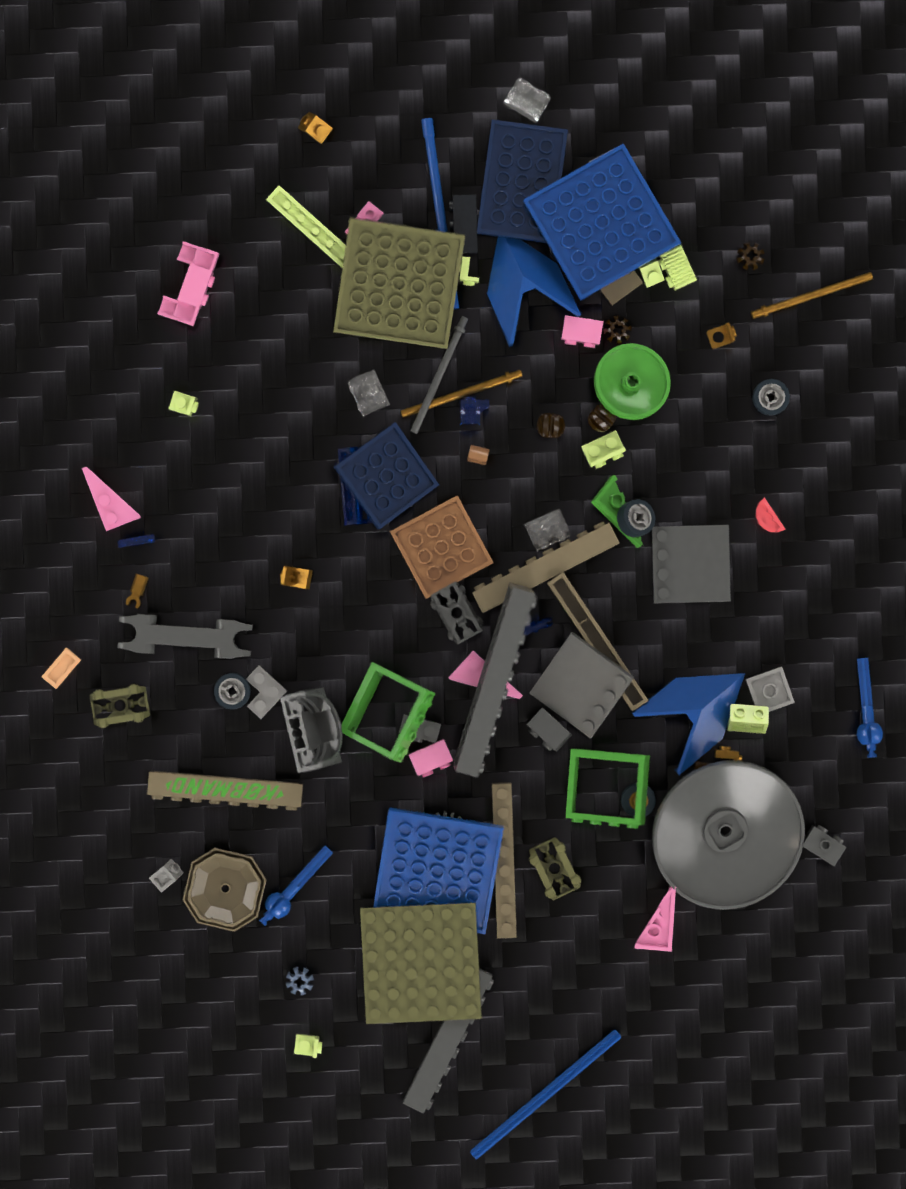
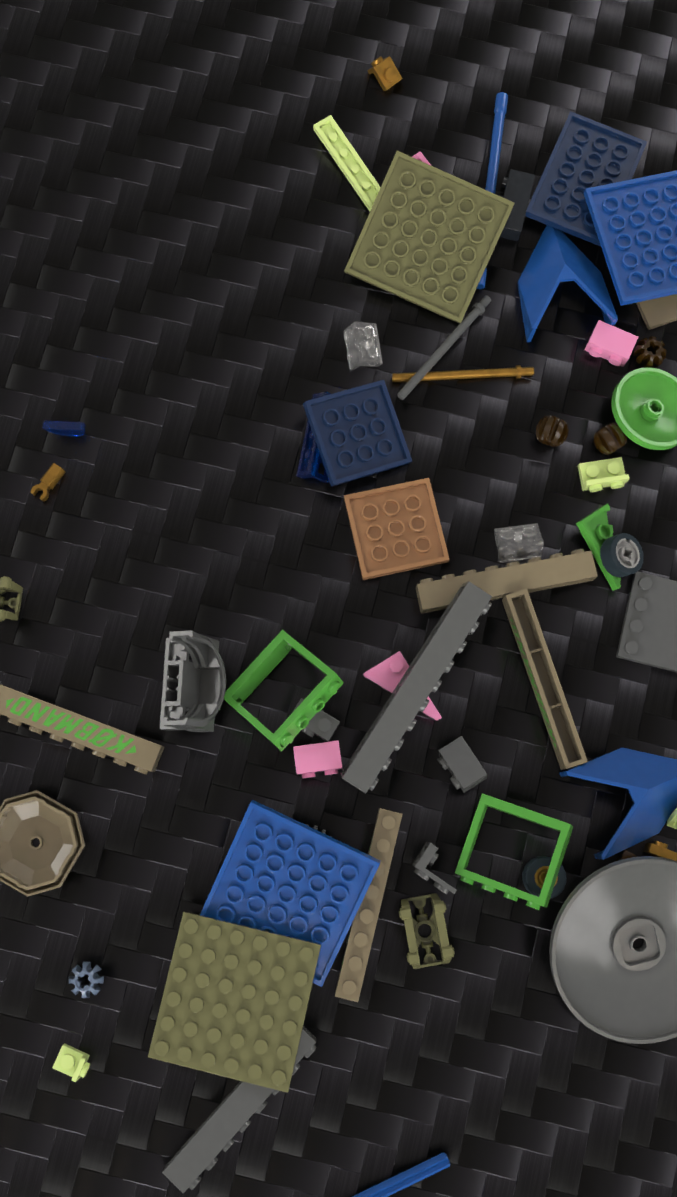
camera: 20 degrees right, 10 degrees down
bright pink wing [82,467,141,531] -> none
dark grey piece [118,614,253,659] -> none
bright pink bracket [157,241,219,327] -> none
yellowish green bracket [169,391,199,416] -> none
wheel [214,673,251,709] -> none
light grey plate [246,665,287,719] -> none
blue piece [259,846,333,926] -> none
pearl gold bracket [280,566,313,589] -> none
dark grey piece [430,581,483,645] -> none
yellowish green bracket [460,256,479,286] -> none
clear blue brick [460,397,489,425] -> none
medium nougat brick [467,445,490,465] -> none
clear bracket [504,78,551,123] -> none
clear blue piece [524,618,553,636] -> none
dark grey plate [530,632,635,738] -> none
bright pink wing [635,886,676,952] -> none
none -> dark grey bracket [412,842,457,895]

